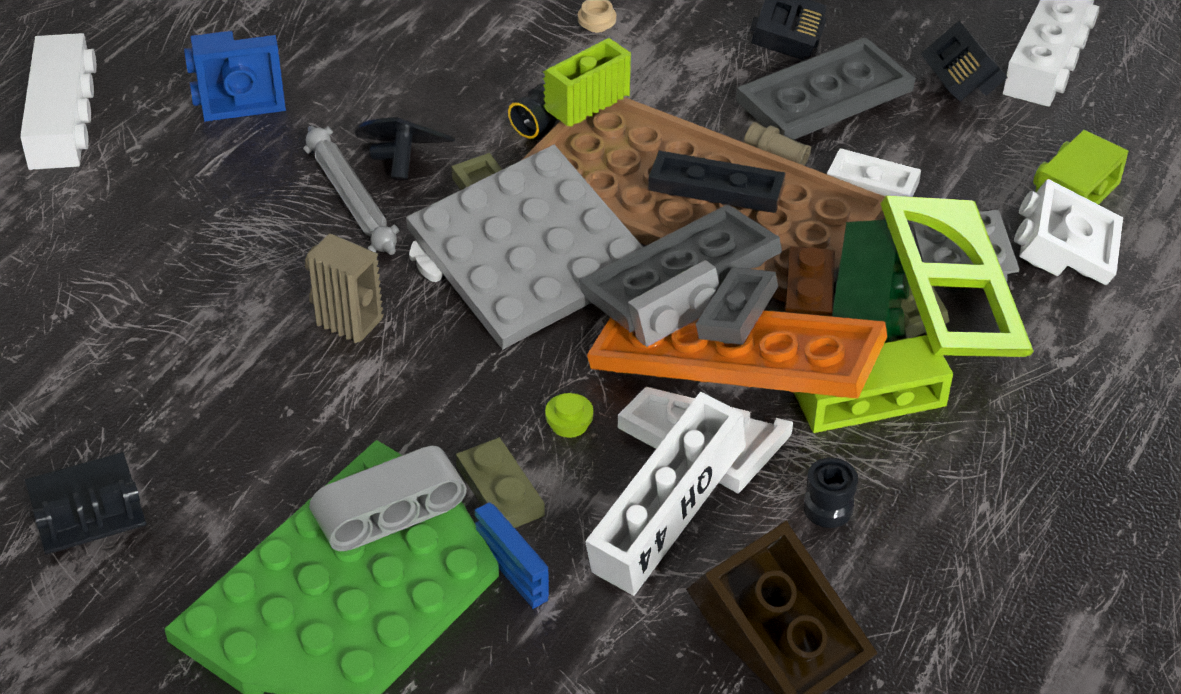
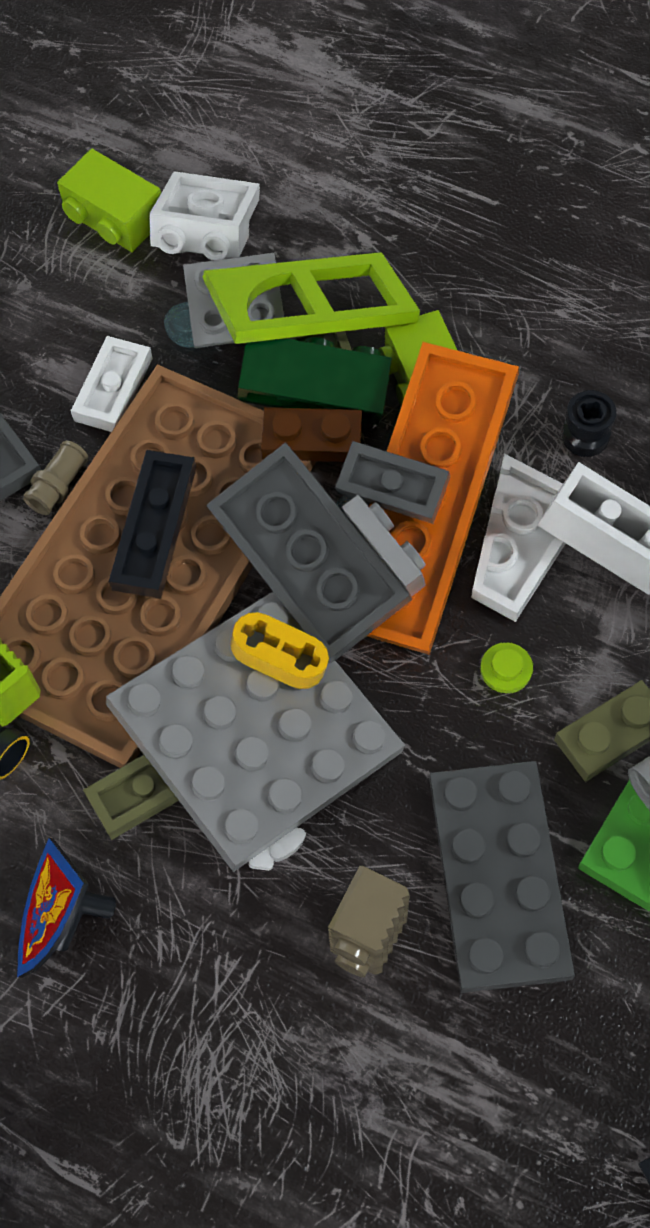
camera: 90 degrees left, 20 degrees up
light grey wheel [303,126,400,255] -> none
none -> yellow beam [230,612,329,689]
none -> dark grey plate [429,761,575,993]

